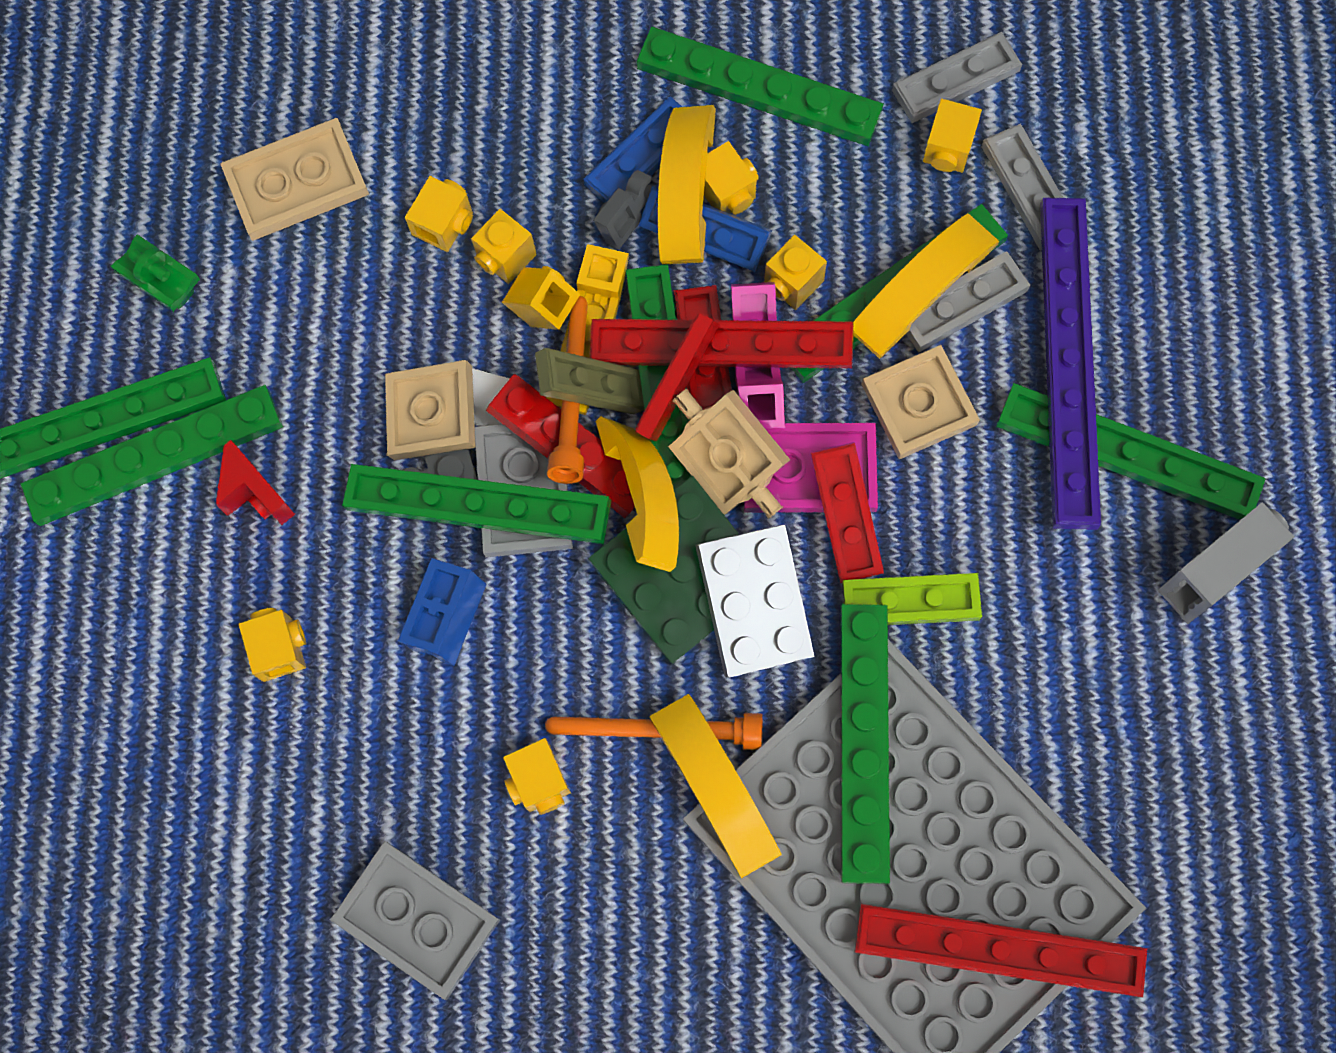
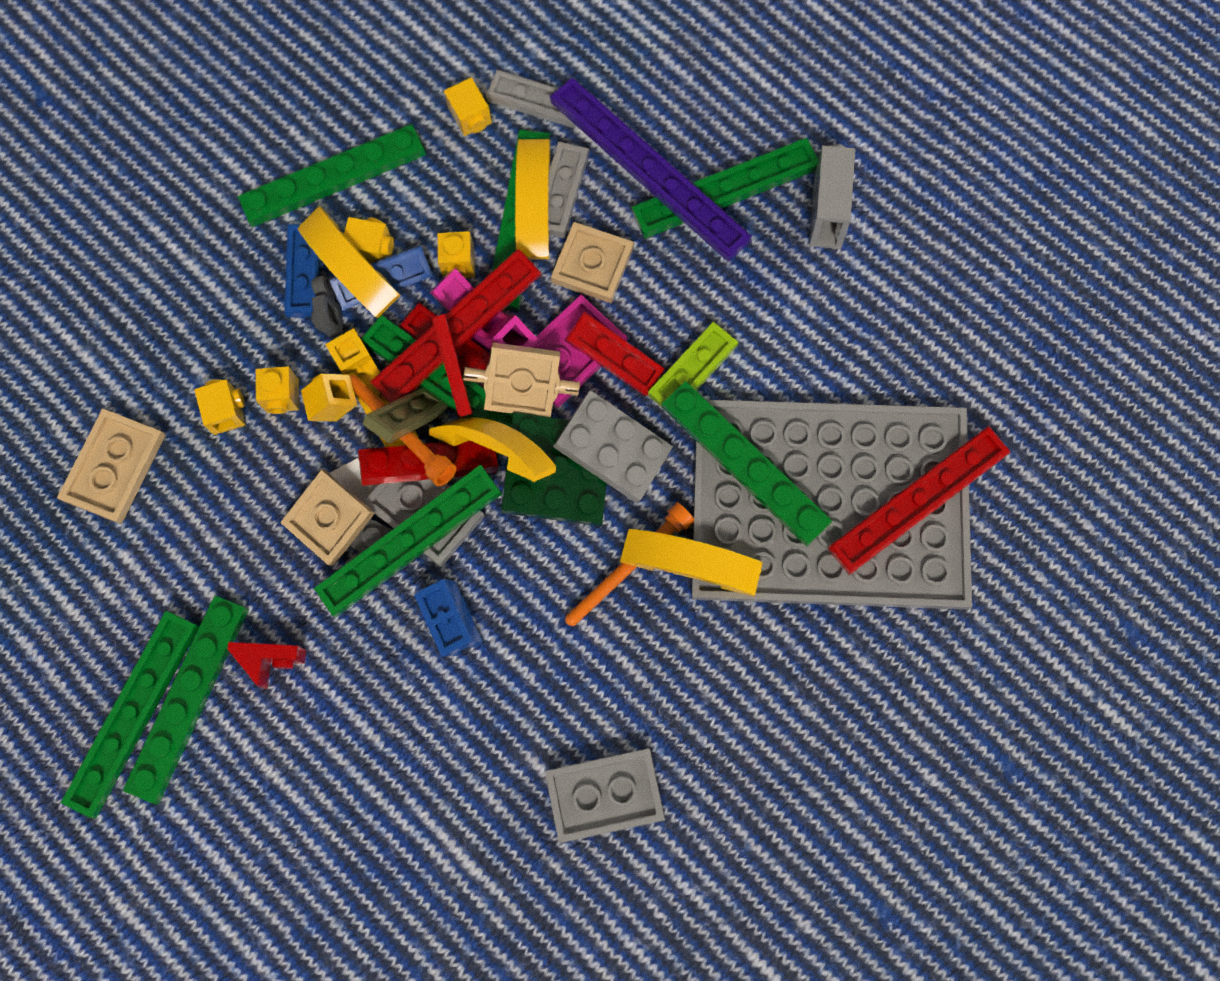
camera: 45 degrees left, 0 degrees up
green hips [111,234,200,312] -> none
yellow brick [239,608,306,682] -> none
yellow brick [503,738,571,815] -> none
light grey tile [892,32,1022,123] -> none

